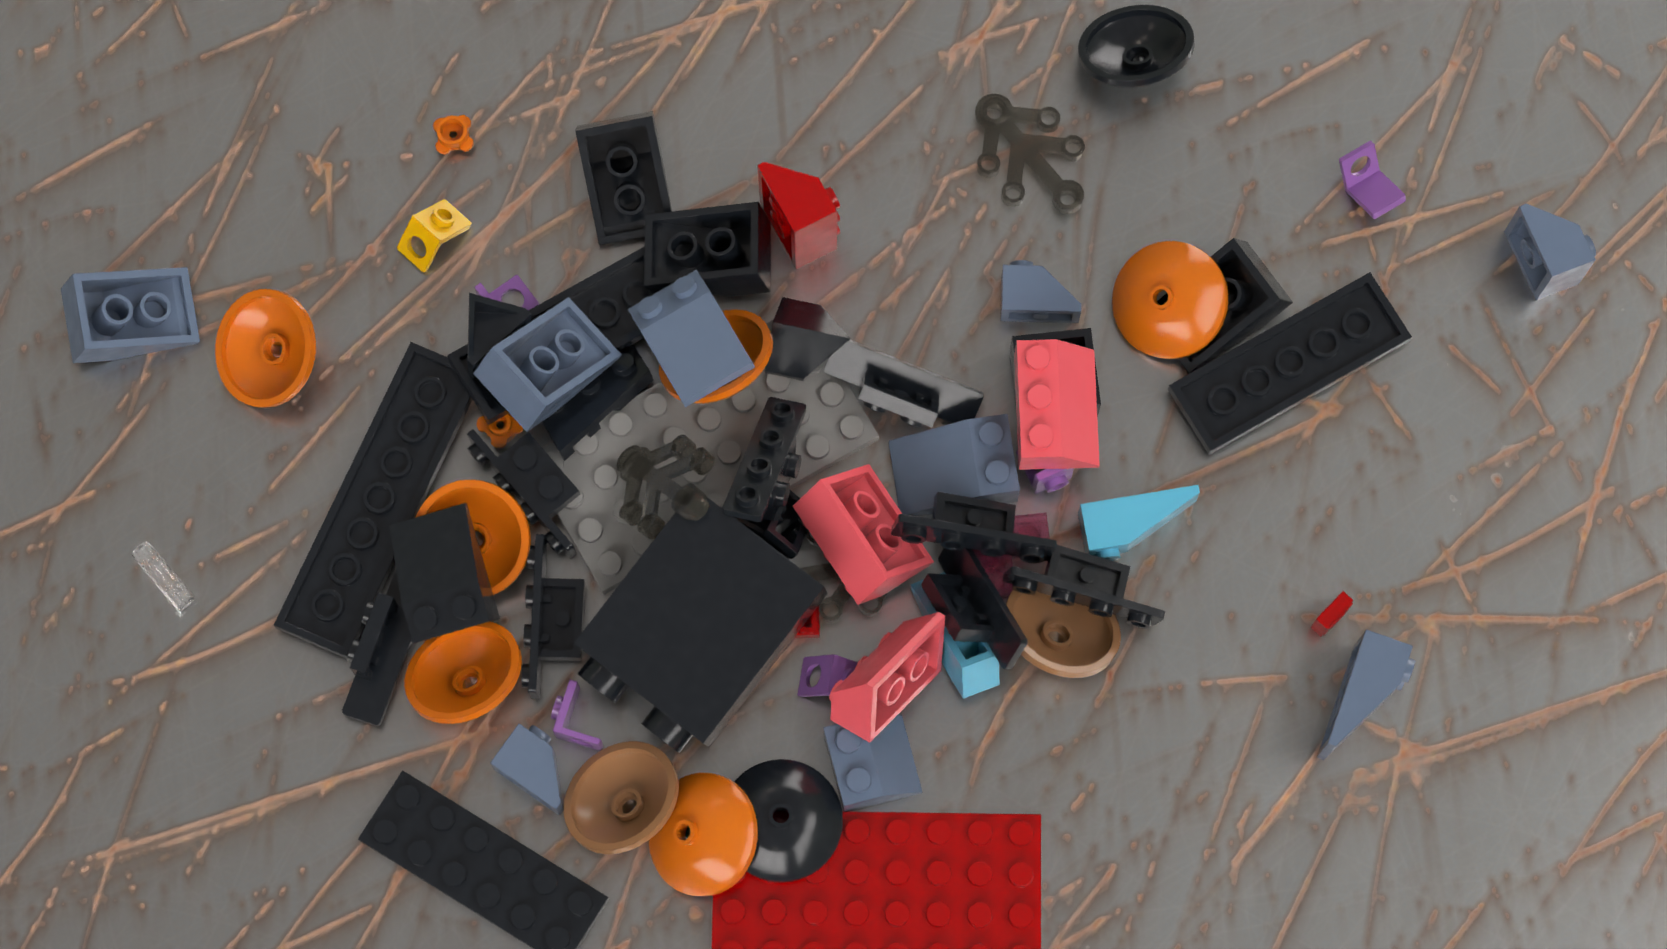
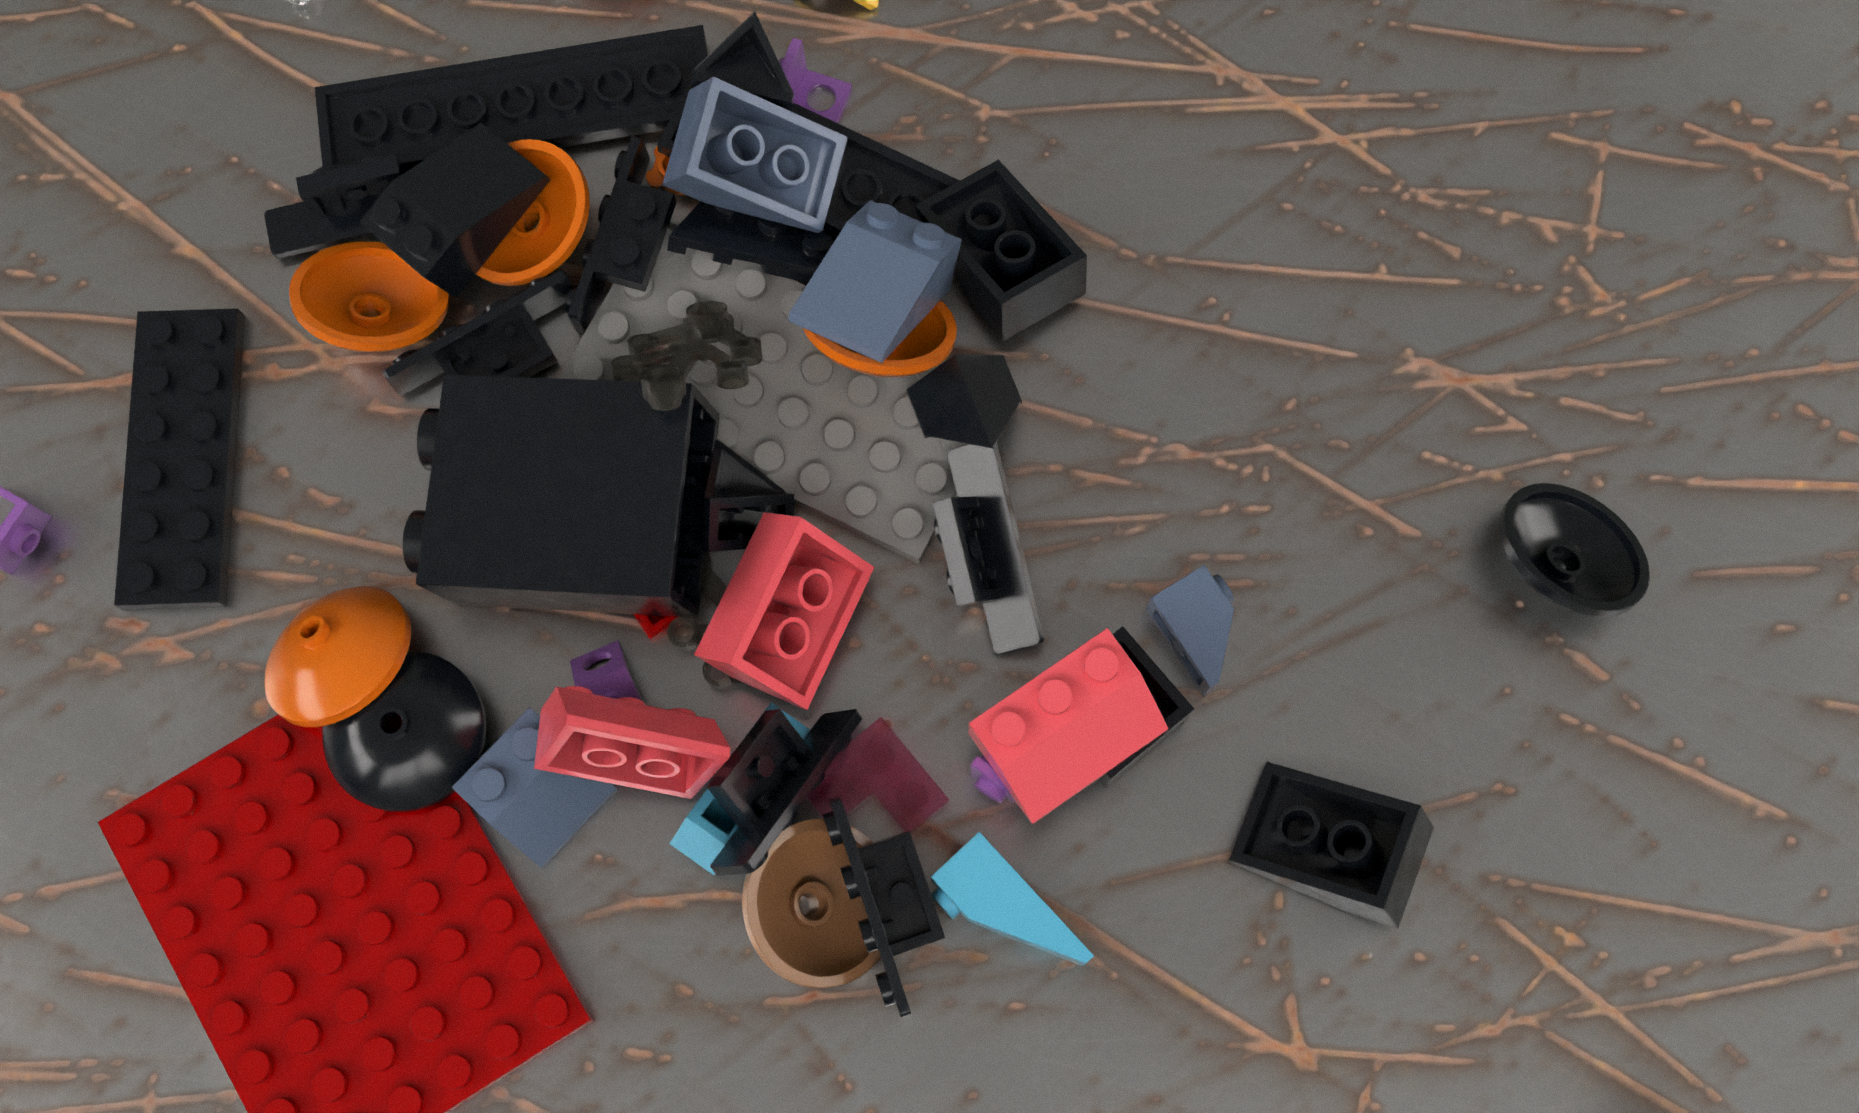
camera: 60 degrees right, 0 degrees up
sand blue slope [490,724,564,815] -> none
medium lavender bracket [551,679,604,751] -> none
medium nougat dish [563,741,679,854] -> none
black slope [575,111,672,245] -> none
black bracket [723,397,806,522] -> none
red slope [757,162,840,270] -> none
sand blue slope [888,414,1020,516] -> none
black bracket [891,492,1057,564] -> none
clear smoke plant [975,94,1085,214] -> none
orange dish [1112,241,1228,359] -> none
black plate [1168,272,1412,455] -> none
medium lavender bracket [1339,140,1406,219] -> none

